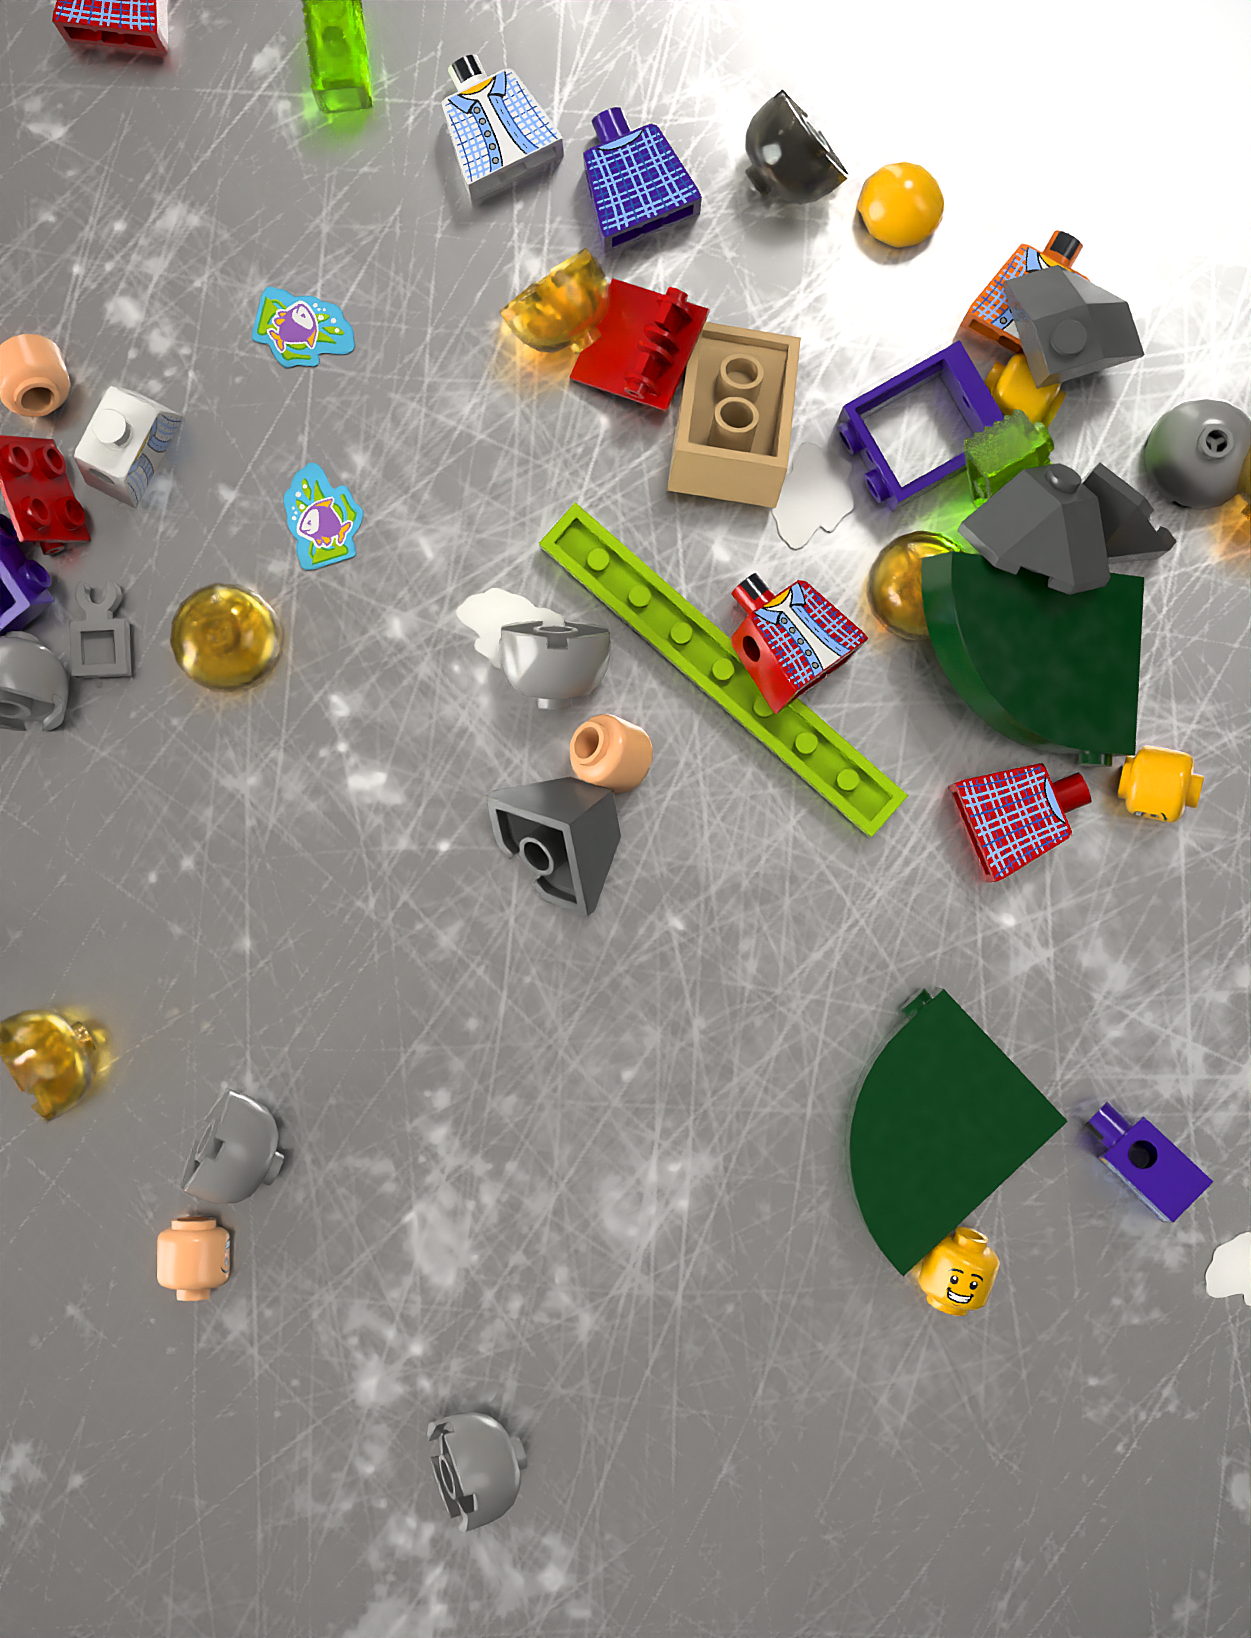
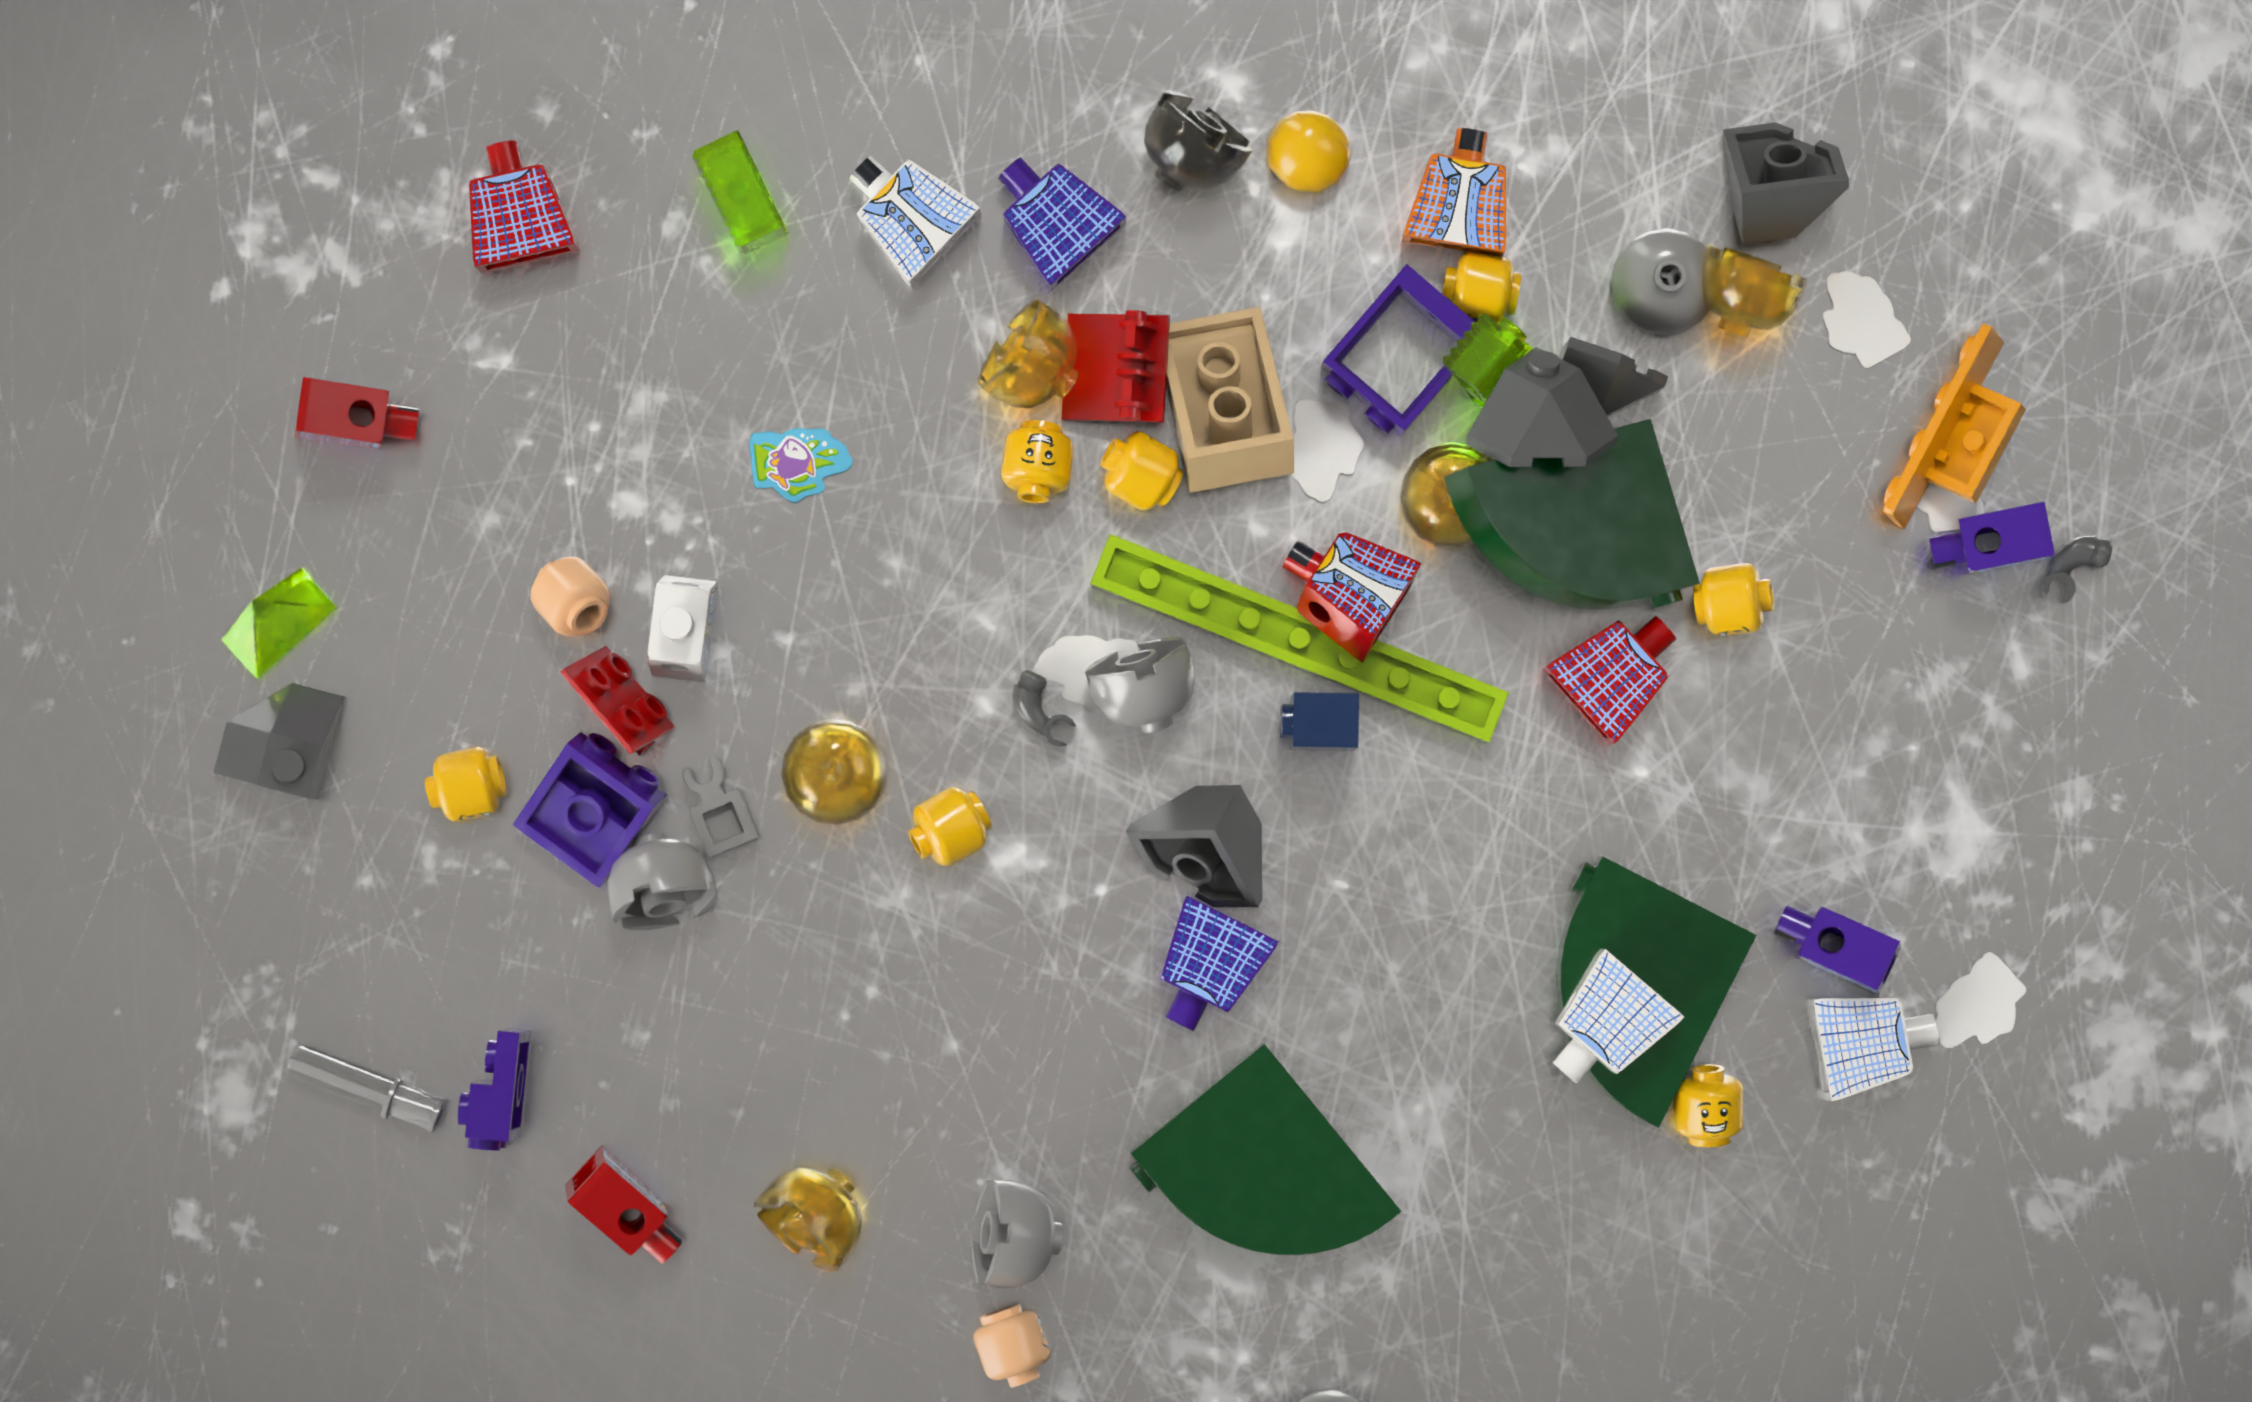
camera: 25 degrees left, 0 degrees up
sticker [283,463,364,570] -> none
light nougat head [570,713,653,794] -> none
dark grey slope [1003,265,1145,389] -> none
none -> yellow head [908,787,992,866]
none -> yellow head [1001,420,1074,503]
none -> dark grey arm [1012,670,1076,747]
none -> yellow head [1100,431,1183,511]
none -> dark green brick [1129,1043,1402,1255]
none -> dark purple torso [1160,896,1279,1031]
none -> dark blue brick [1280,692,1359,751]
none -> white torso [1552,949,1684,1084]
none -> white torso [1806,997,1939,1101]

